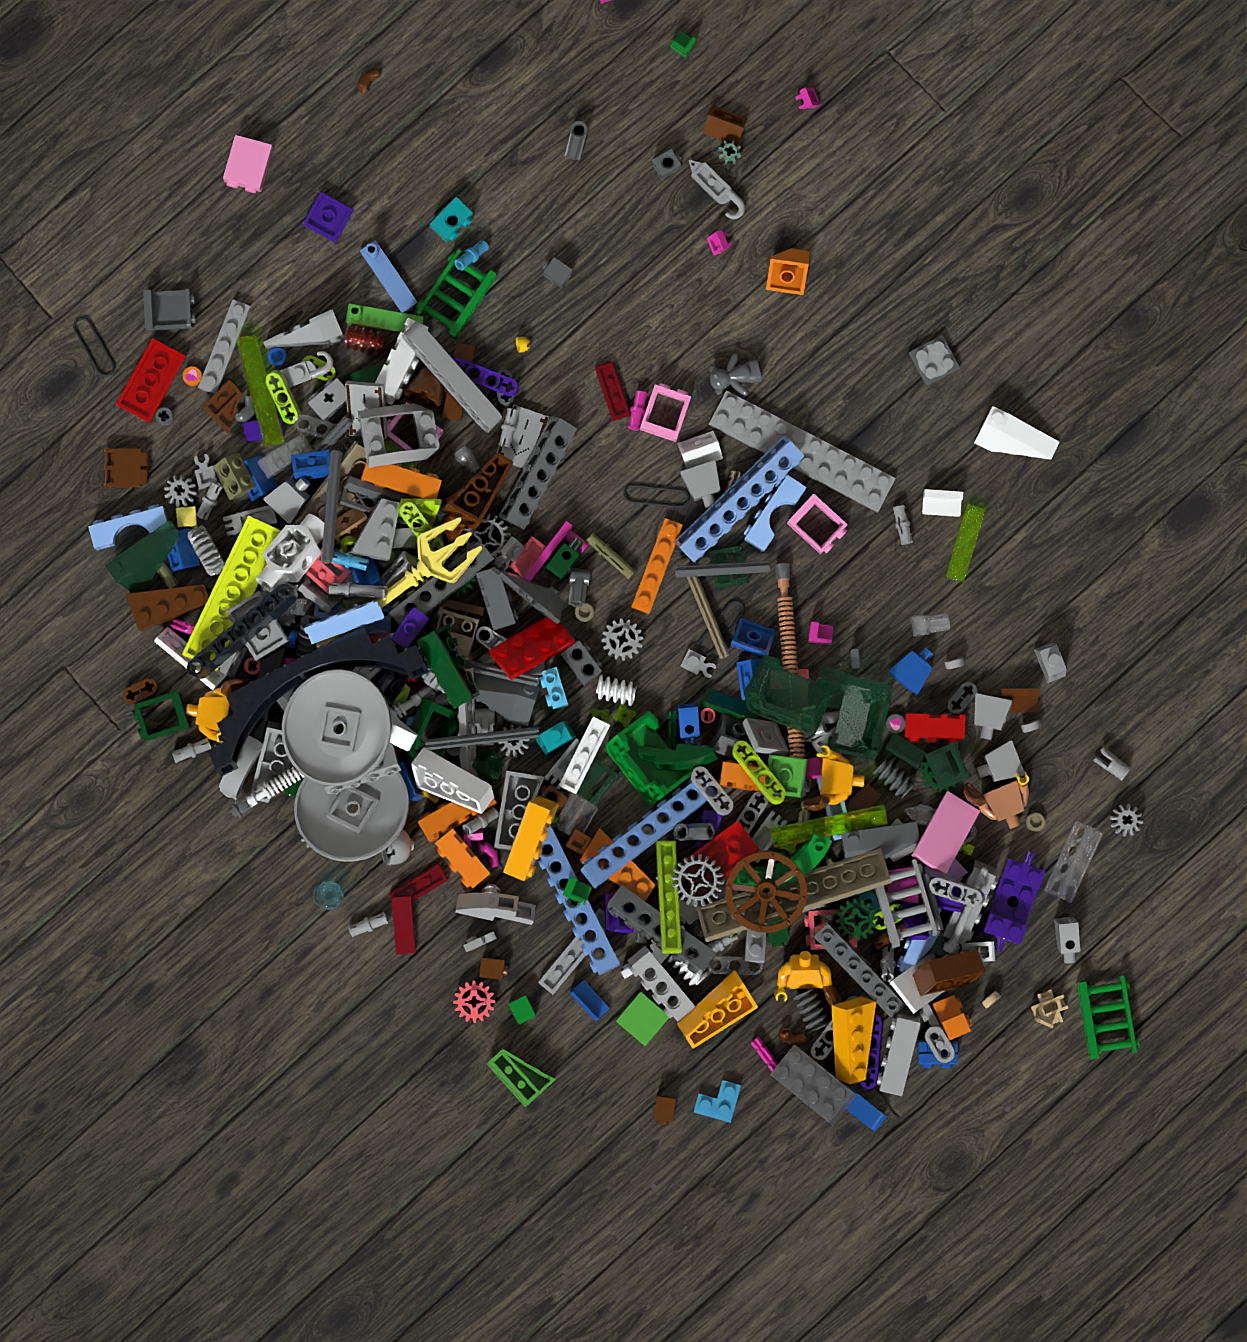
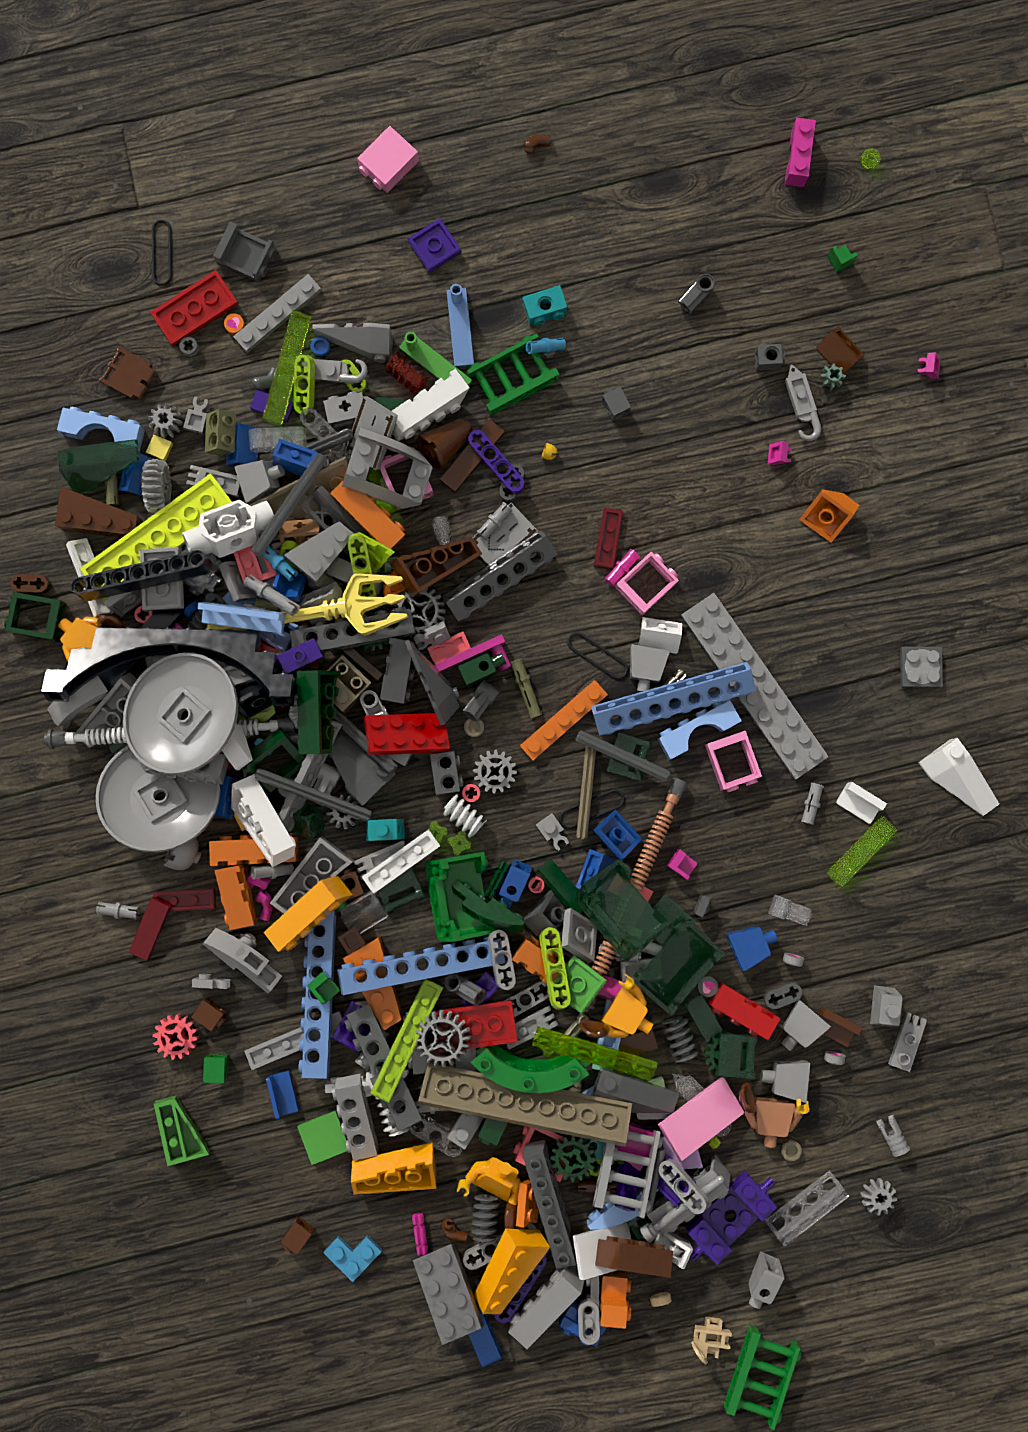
camera: 30 degrees right, 0 degrees up
dark pink axle [171,618,195,634] -> none
light grey pin [172,738,211,763] -> none
light grey pin [196,481,223,520] -> none
reddish brown wing [201,380,243,433] -> none
clear light blue hair [313,881,344,910] -> none
light grey beam [402,322,502,432] -> none
medium azure plate [539,667,568,710] -> none
dark grey piece [709,353,762,396] -> none
reddish brown wheel [725,851,807,933] -> none
light grey pin [880,946,896,982] -> none
none -> coral bush [462,784,480,802]
none -> orange plate [516,1180,540,1228]
none -> light grey hinge [888,1012,927,1072]

